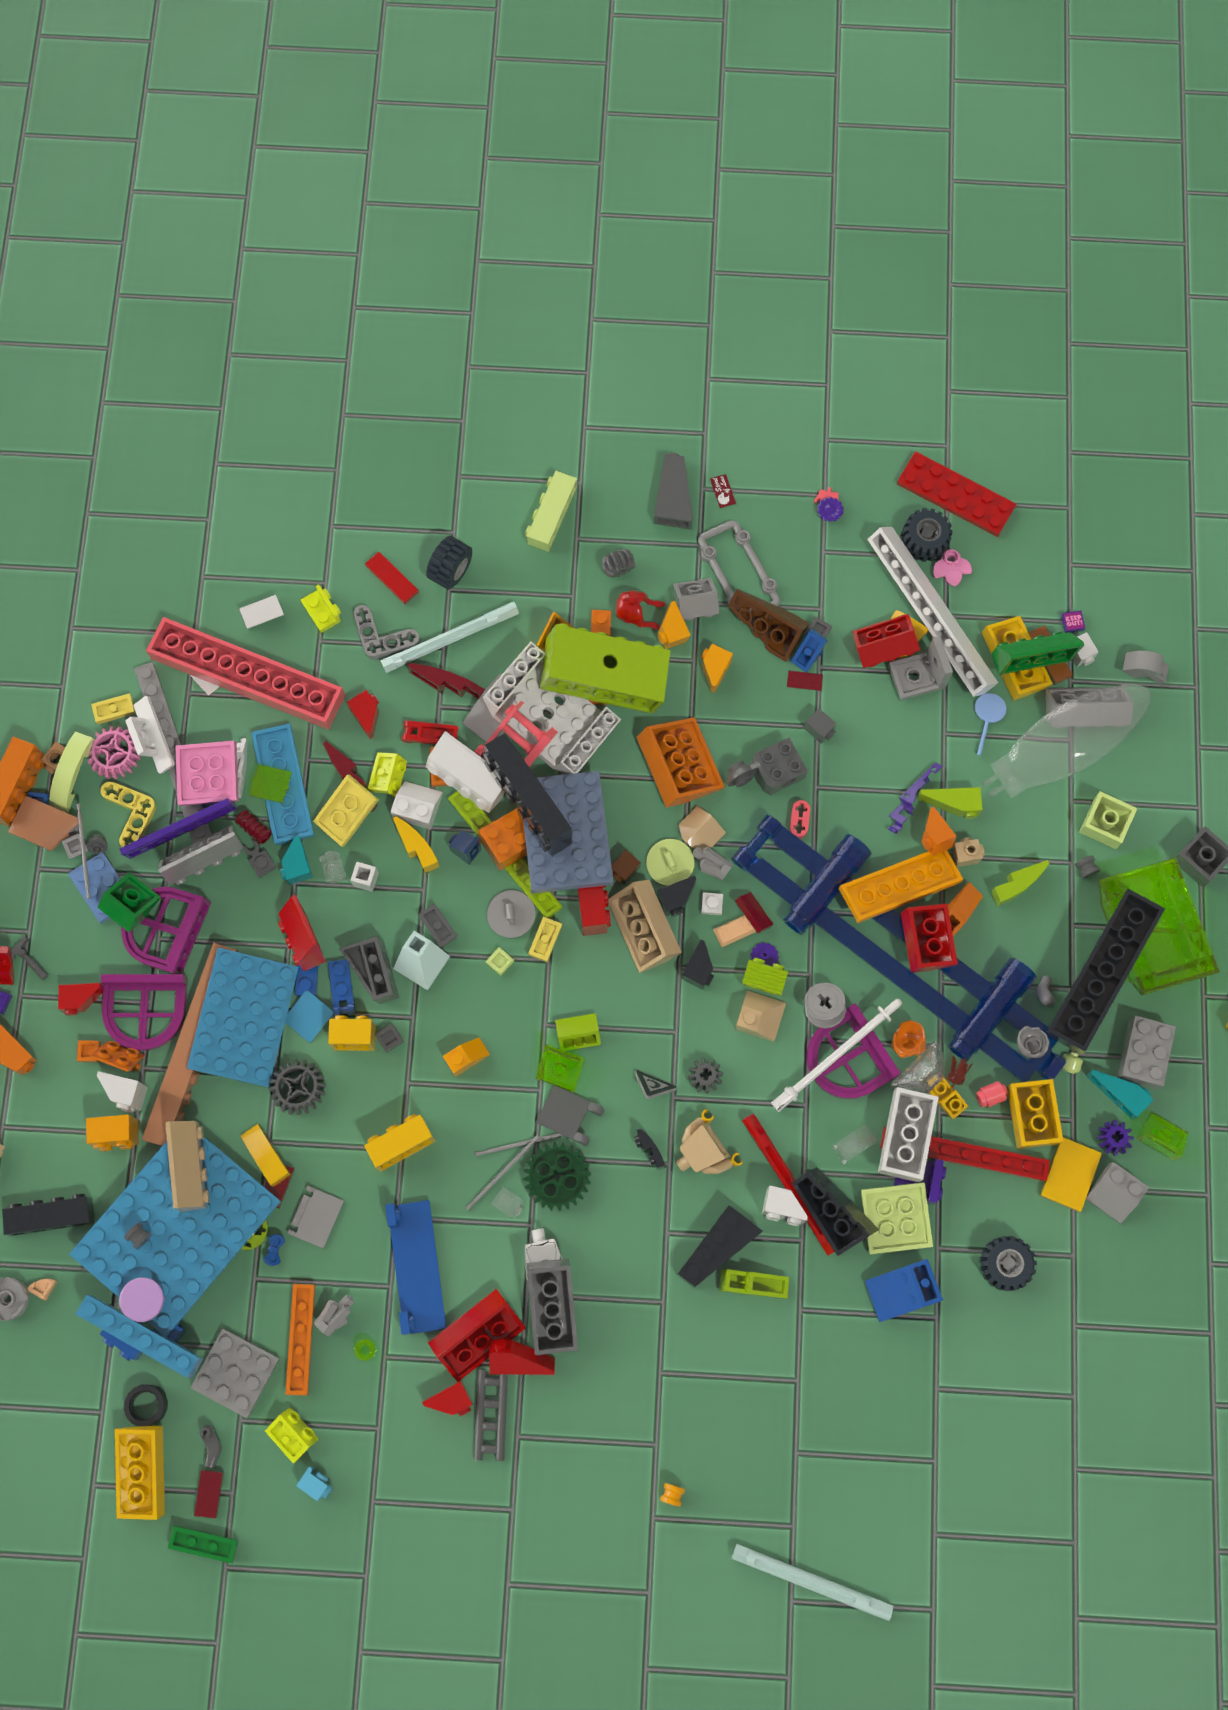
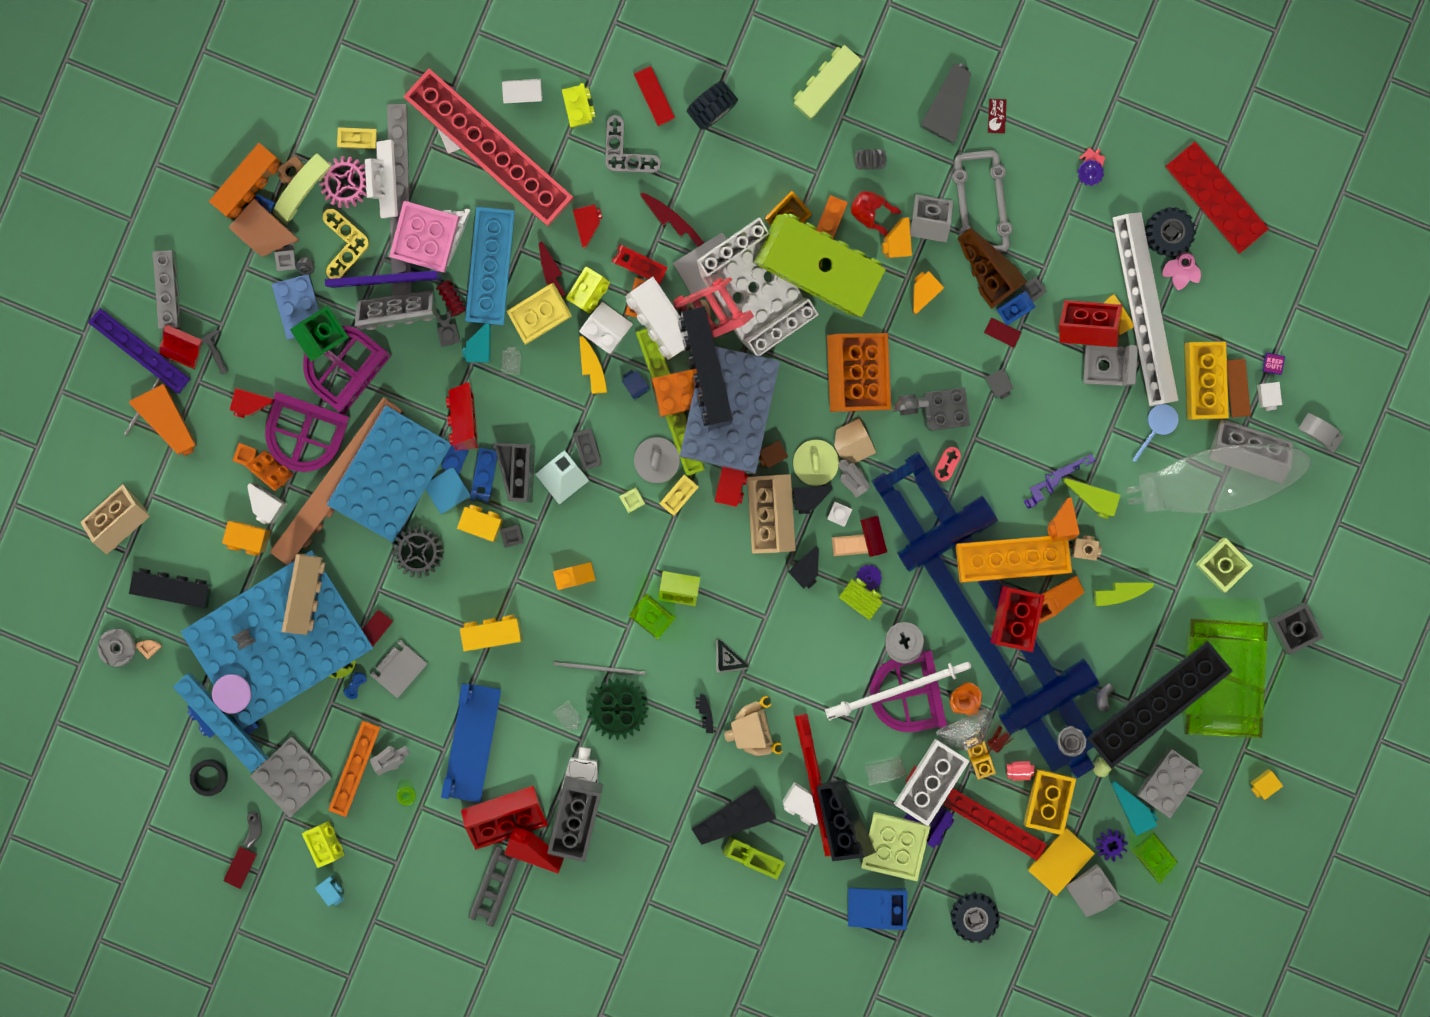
camera: 20 degrees right, 15 degrees up
light grey piece [76,804,91,899] -> none
yellow slope [115,1426,165,1520] -> none
green plate [167,1525,239,1564] -> none
yellow slope [241,1124,291,1187] -> none
clear neon green piece [249,764,292,804] -> none
white brick [350,862,379,892] -> none
light aqua piece [381,601,519,673] -> none
red slope [422,1381,474,1417] -> none
light grey piece [465,1135,539,1210] -> none
dark grey flag [536,1085,604,1146] -> none
light orange wheel [660,1483,686,1507] -> none
dark grey gear [688,1058,723,1094] -> none
tan slope [735,990,786,1042] -> none
green slope [991,632,1084,675] -> none
dark grey wheel [1075,855,1100,879] -> none

